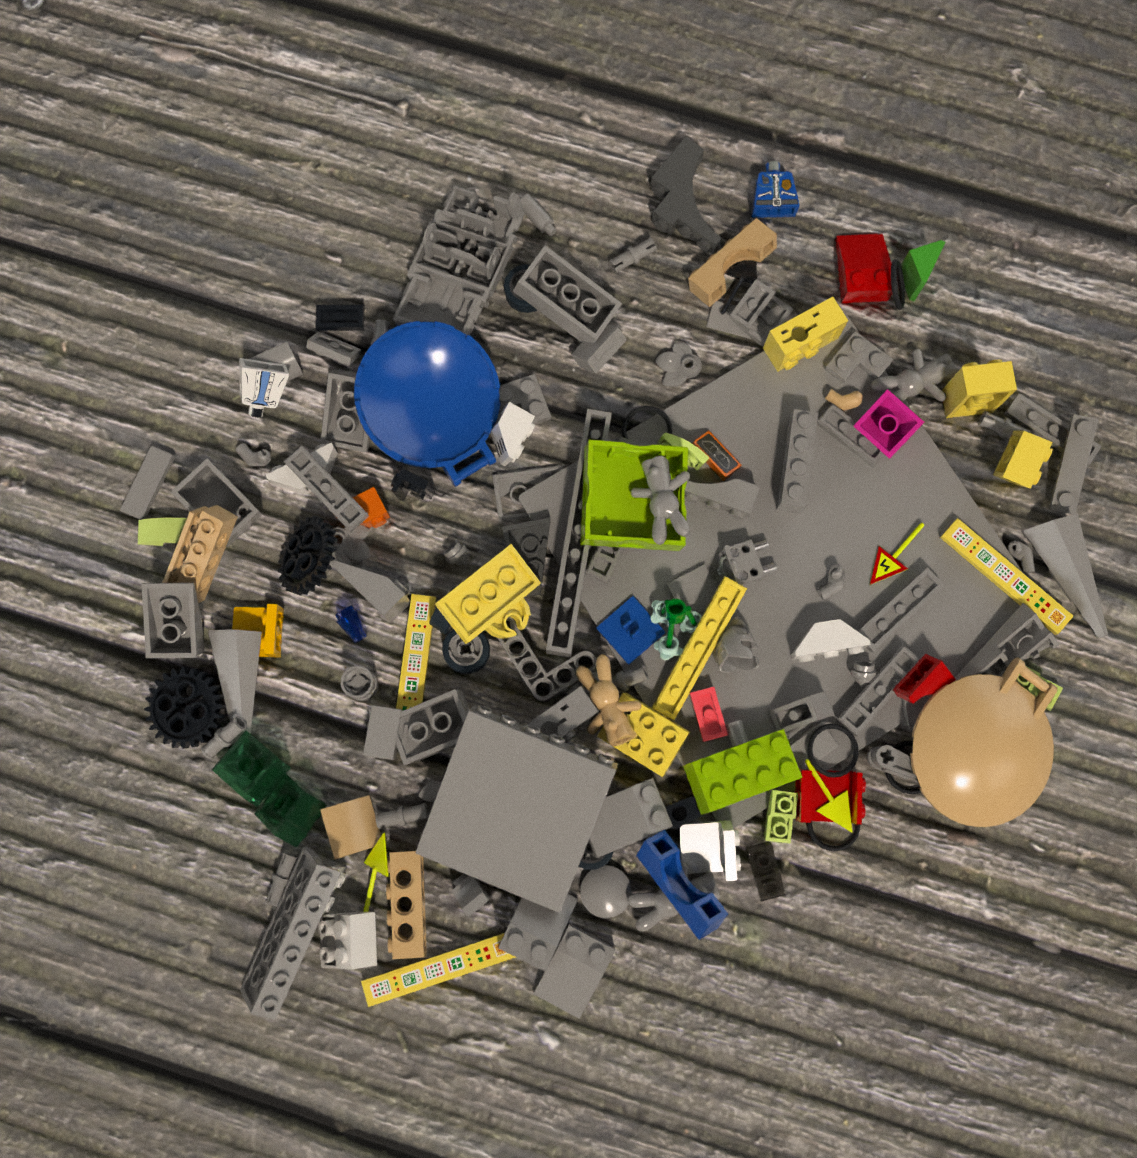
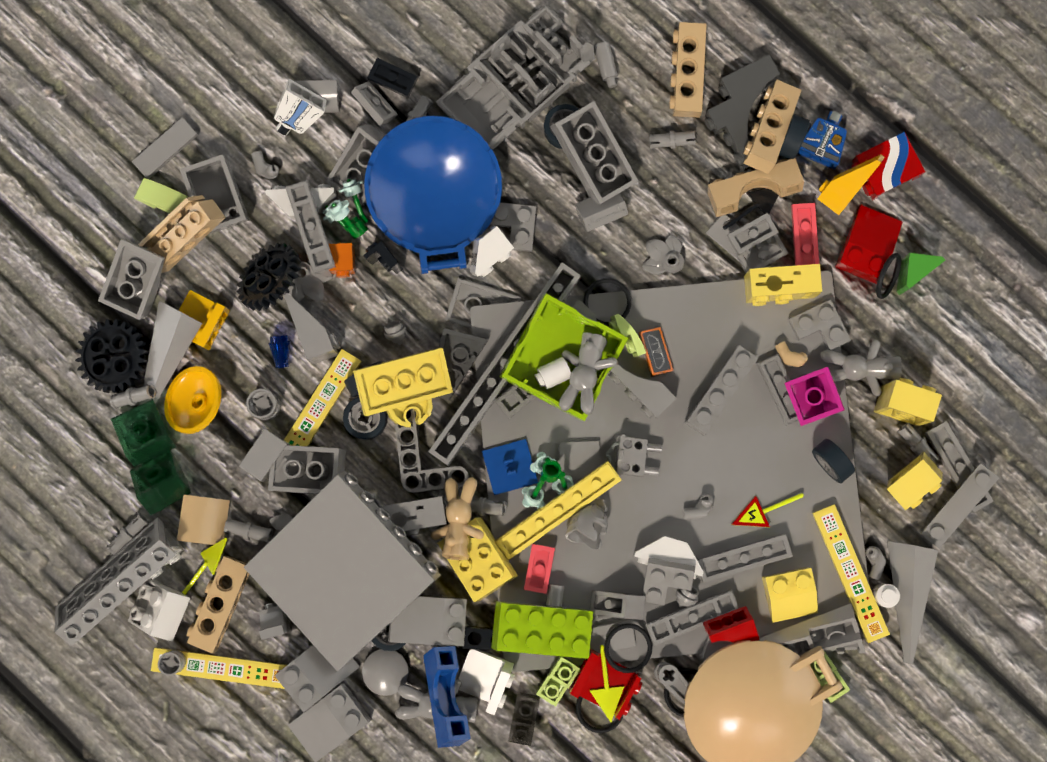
camera: 30 degrees right, 5 degrees up
none -> light grey wheel [158,650,186,676]
none -> yellow dish [164,366,221,434]
none -> plant [323,179,368,239]
none -> white brick [535,357,571,390]
none -> light grey plate [642,558,695,605]
none -> tan brick [669,22,706,118]
none -> tan brick [743,80,801,174]
none -> light yellow slope [762,567,818,623]
none -> black wheel [779,114,810,159]
none -> coral plate [791,203,819,266]
none -> black wheel [812,439,855,483]
none -> yellow slope [817,155,885,215]
none -> panel [852,132,926,201]
none -> white brick [871,583,900,608]

